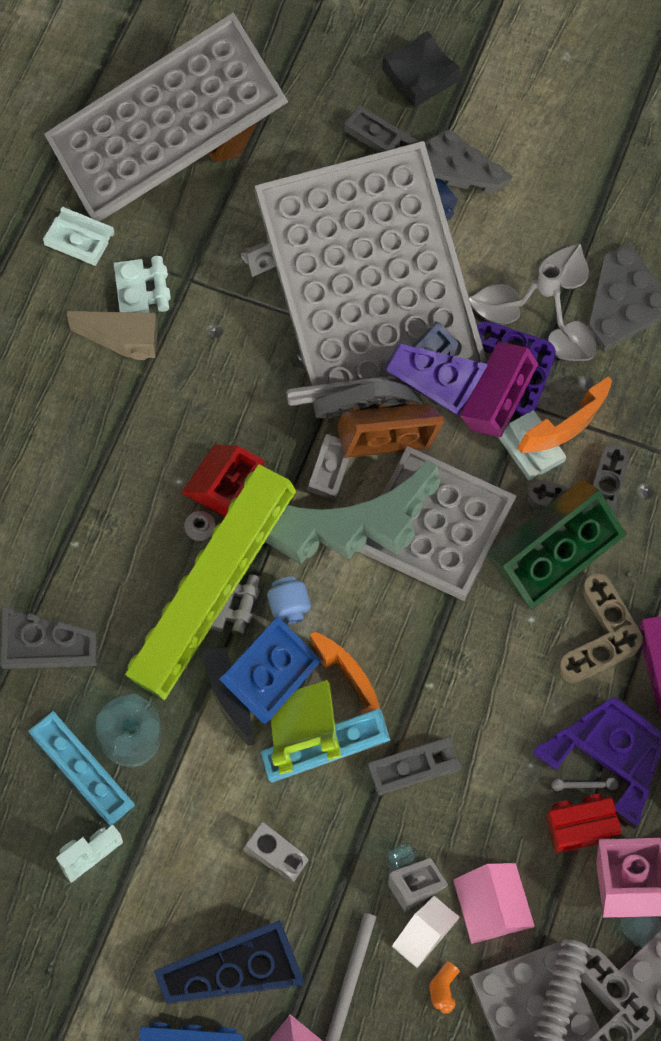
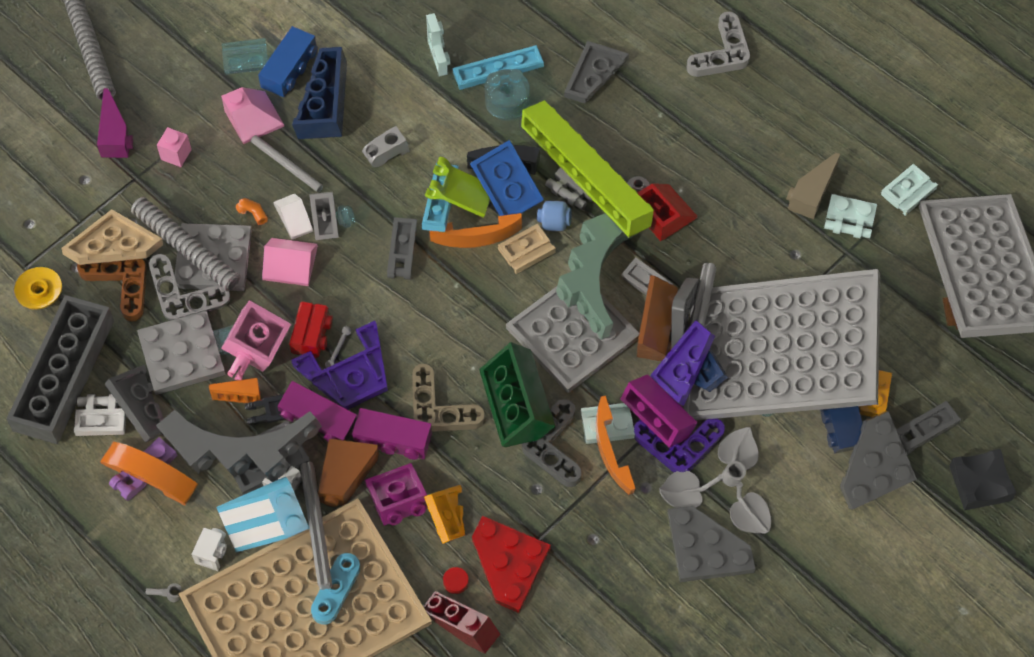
camera: 115 degrees right, 5 degrees down
none -> tan plate [498,223,556,274]

